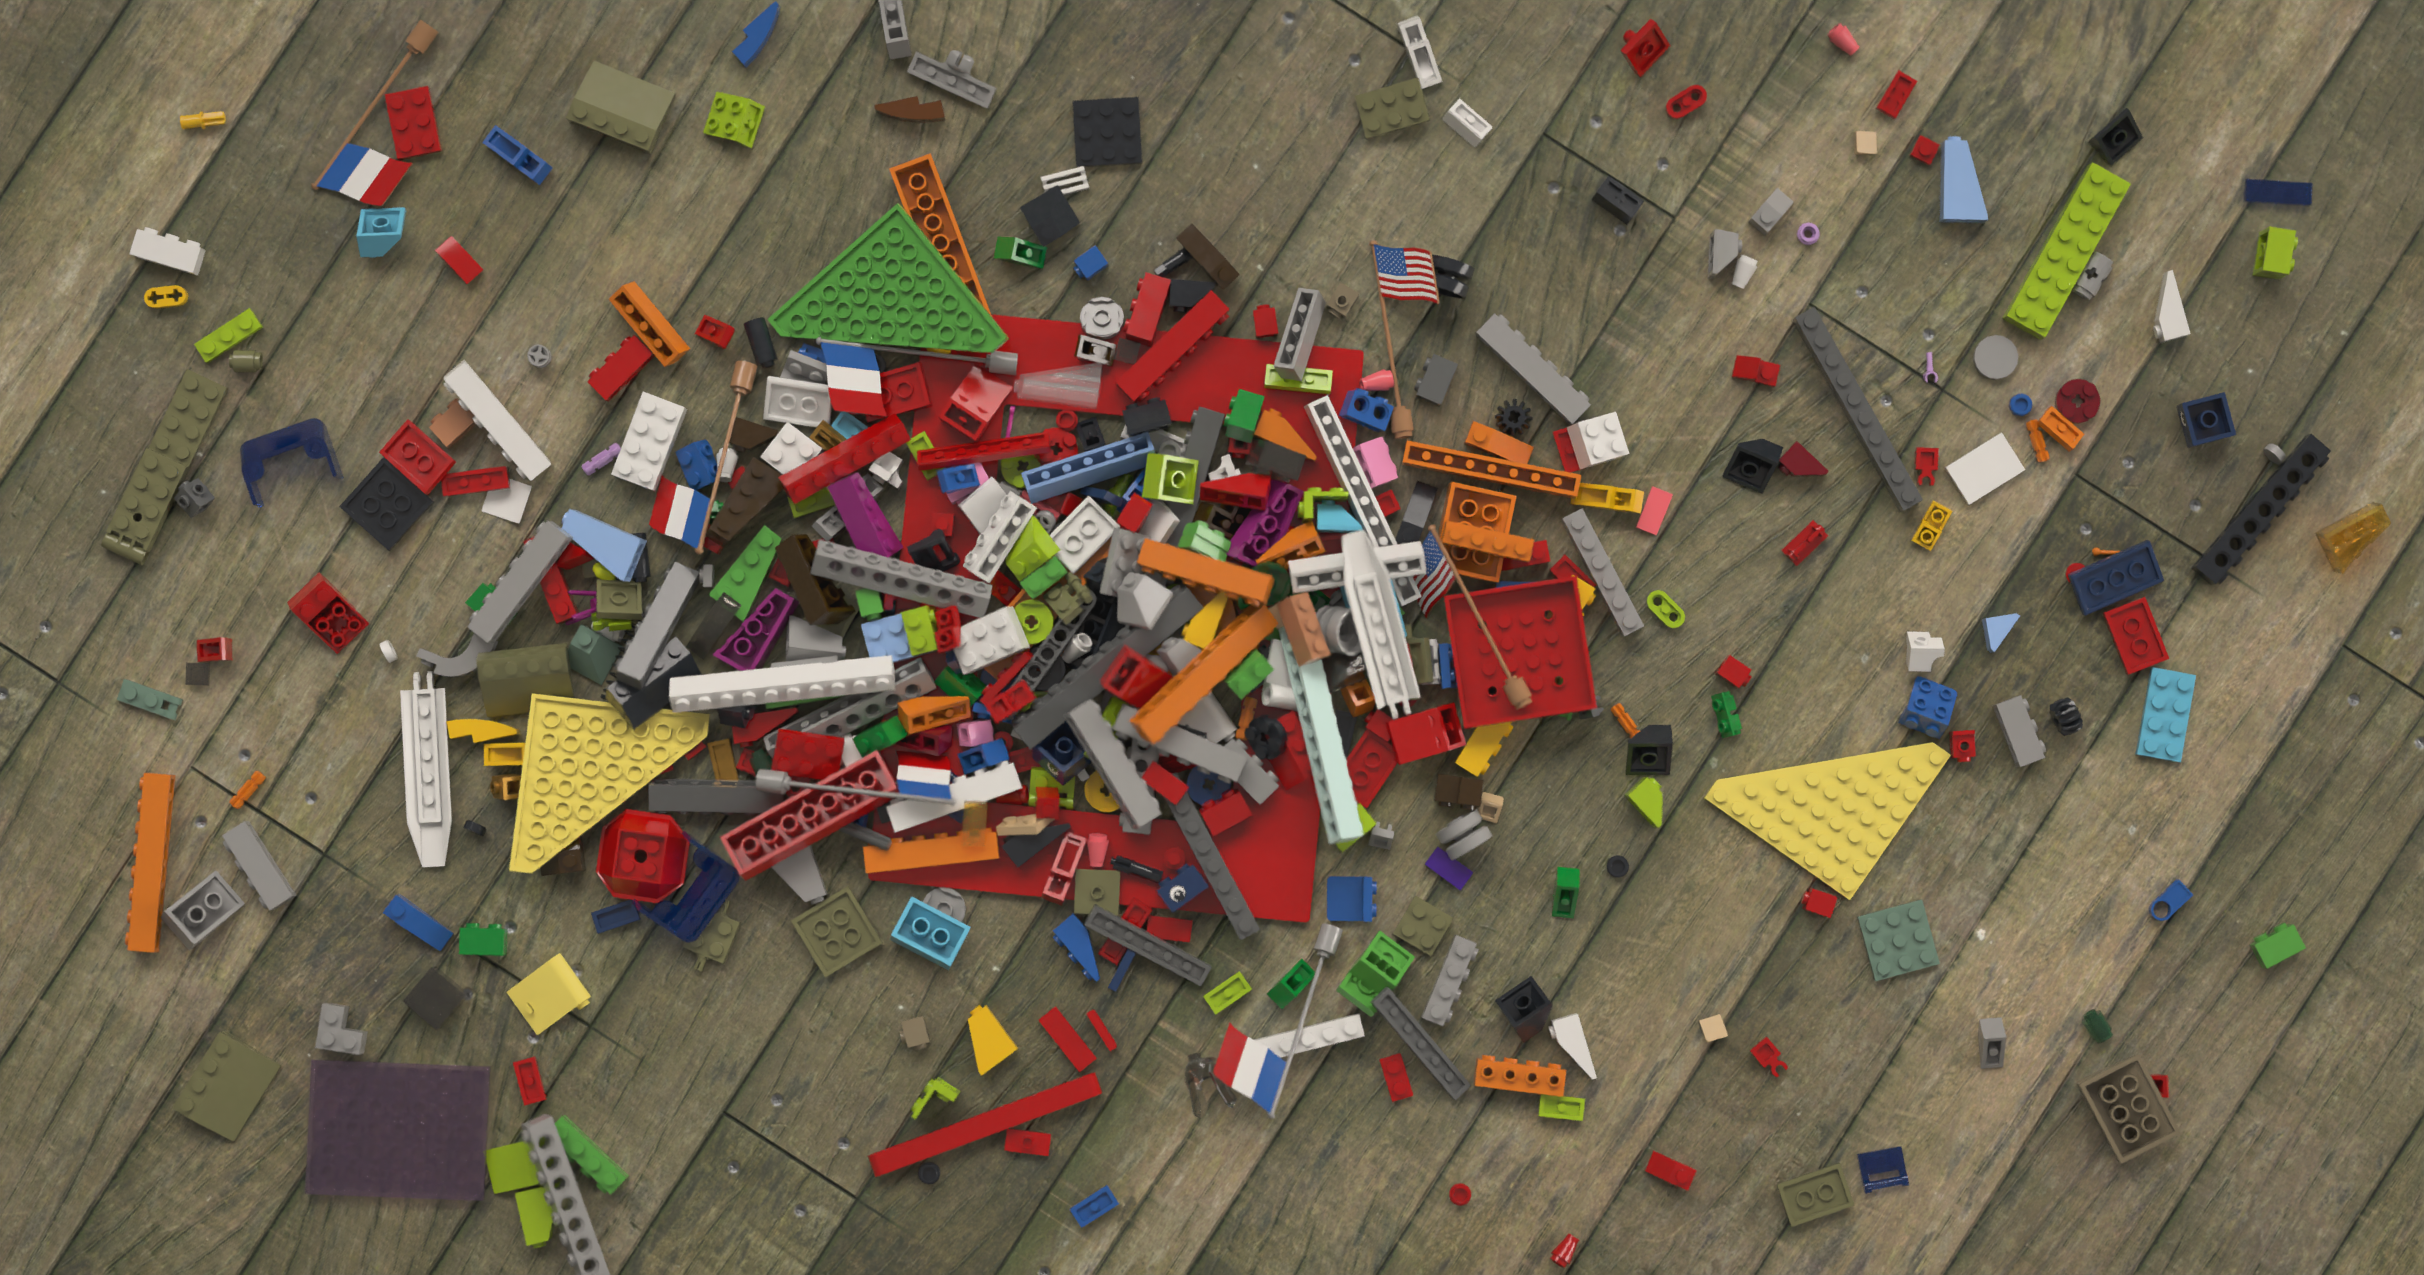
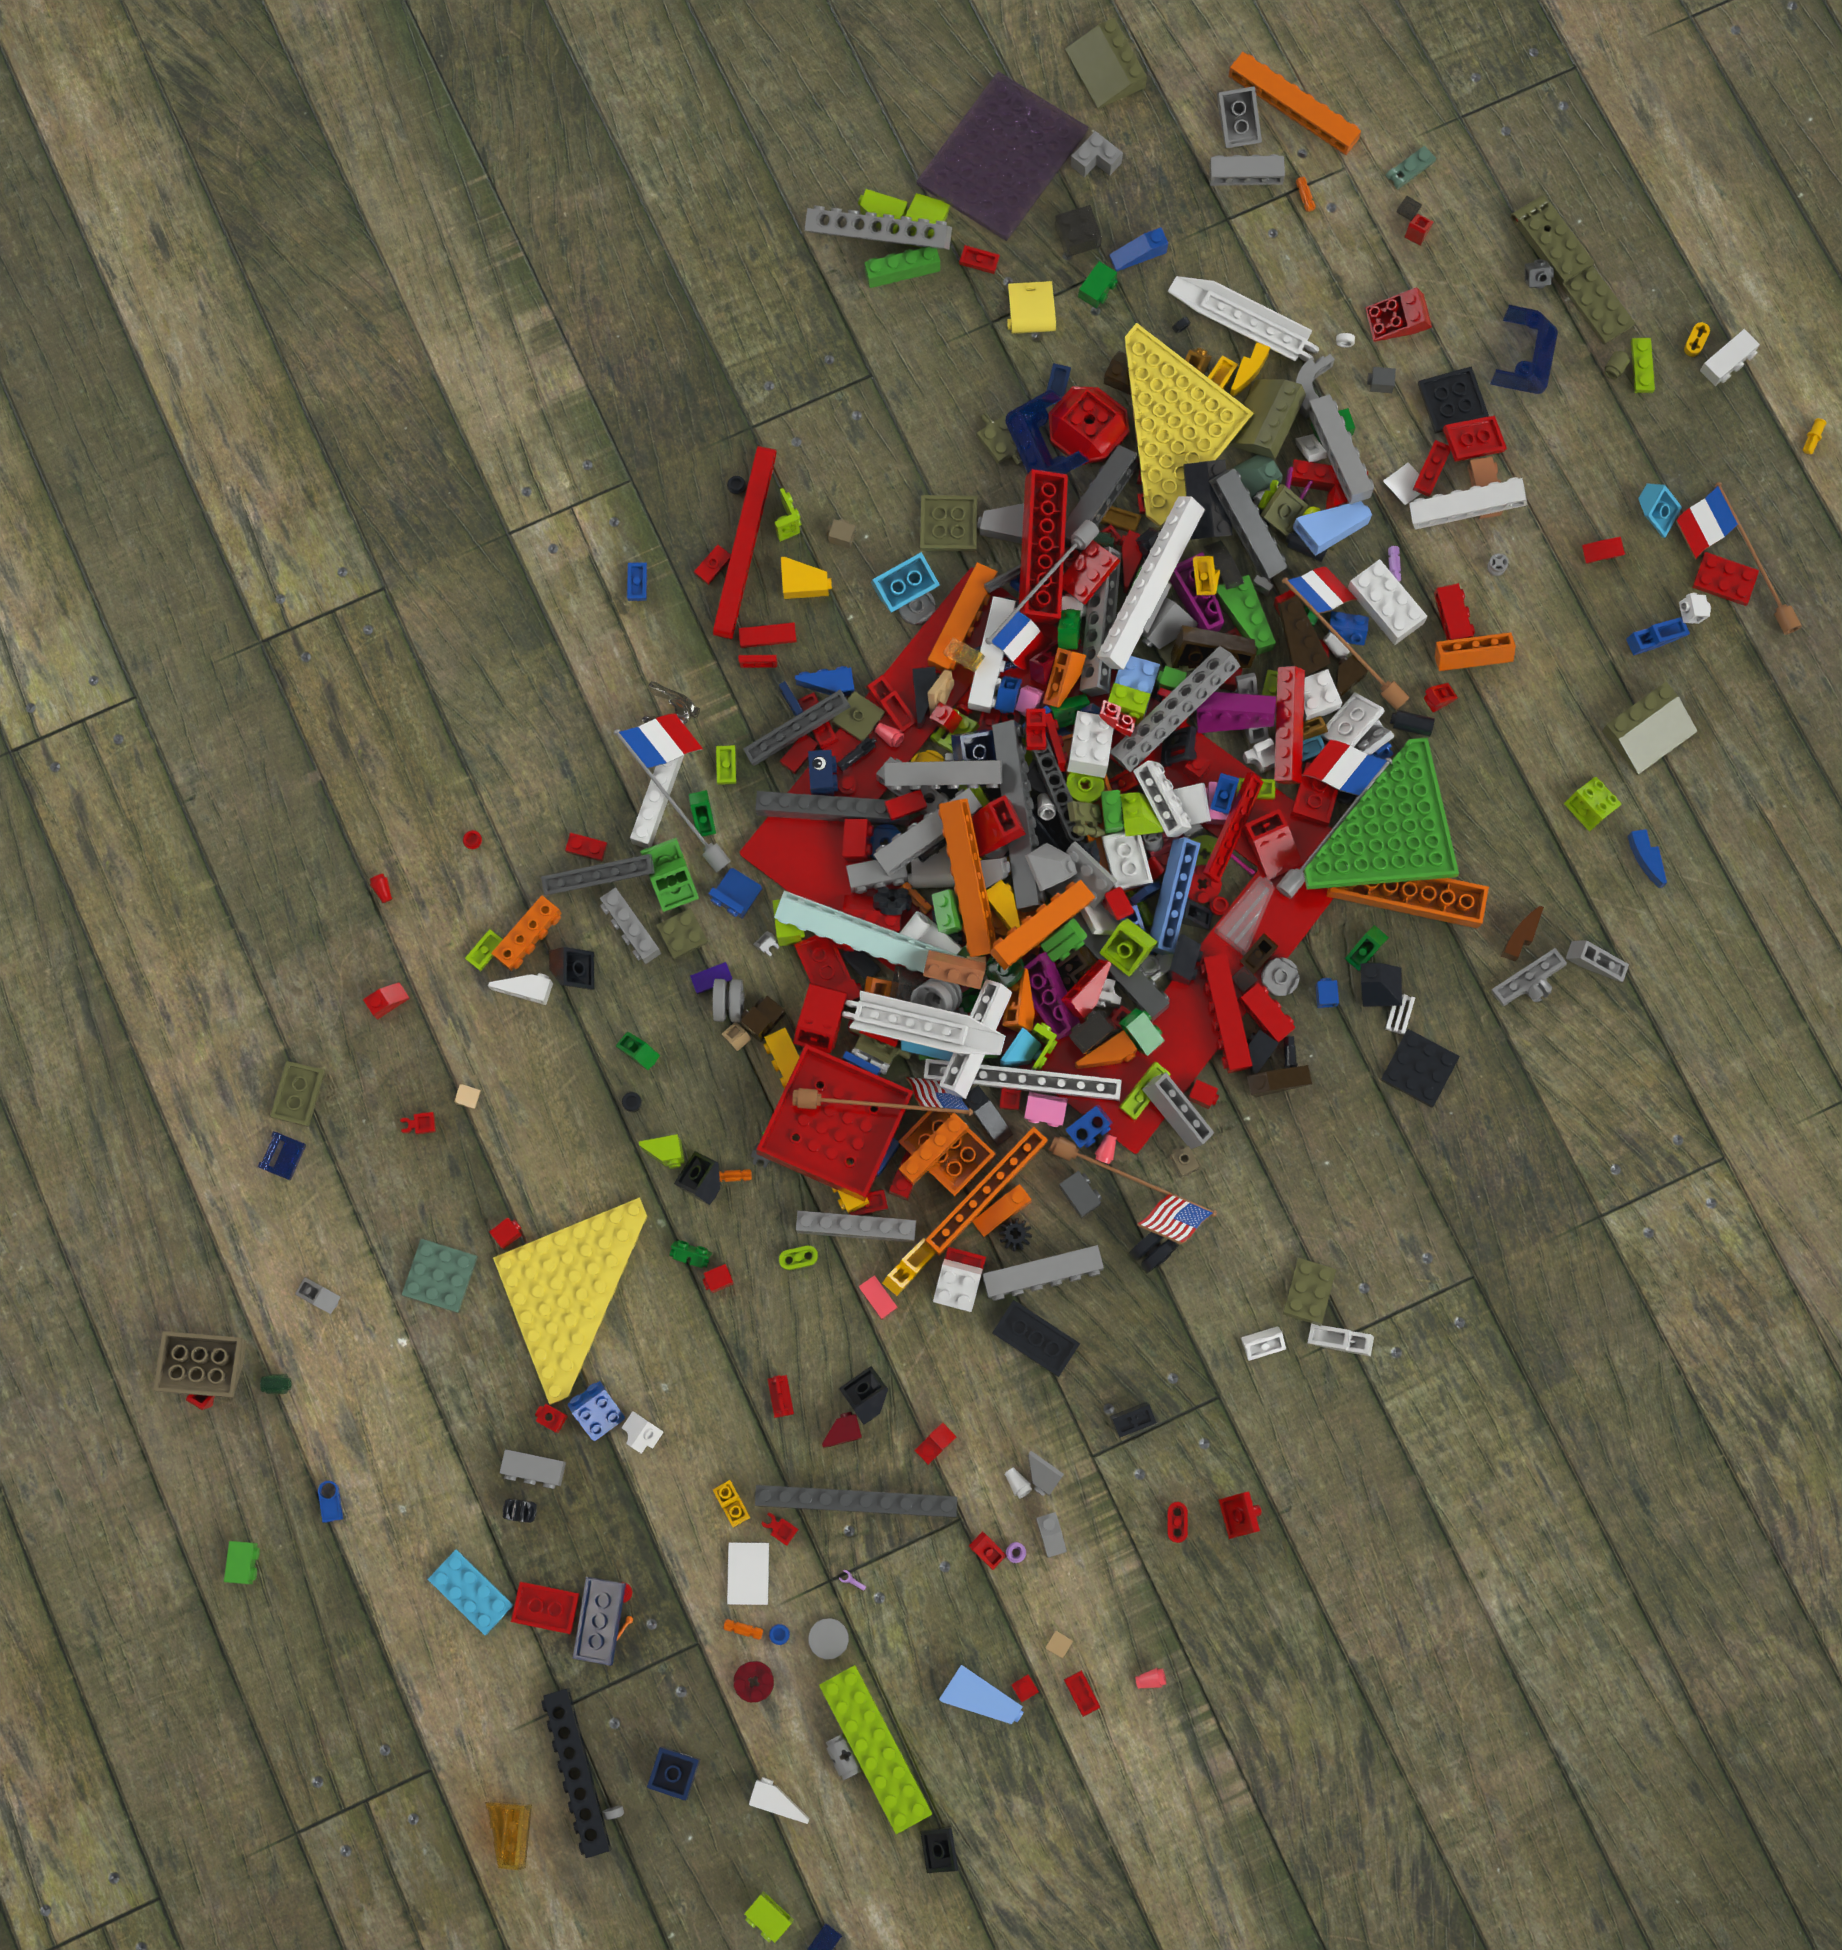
camera: 130 degrees right, 10 degrees down
light blue slope [1982,613,2020,652] -> none
orange plate [2036,405,2085,452] -> none
none -> red slope [969,1531,1006,1570]
none -> black plate [992,1300,1080,1377]
none -> yellow slope [1193,556,1220,595]
none -> white plate [1296,434,1327,462]
none -> dark grey brick [1367,367,1396,393]
none -> white brick [1679,593,1711,624]

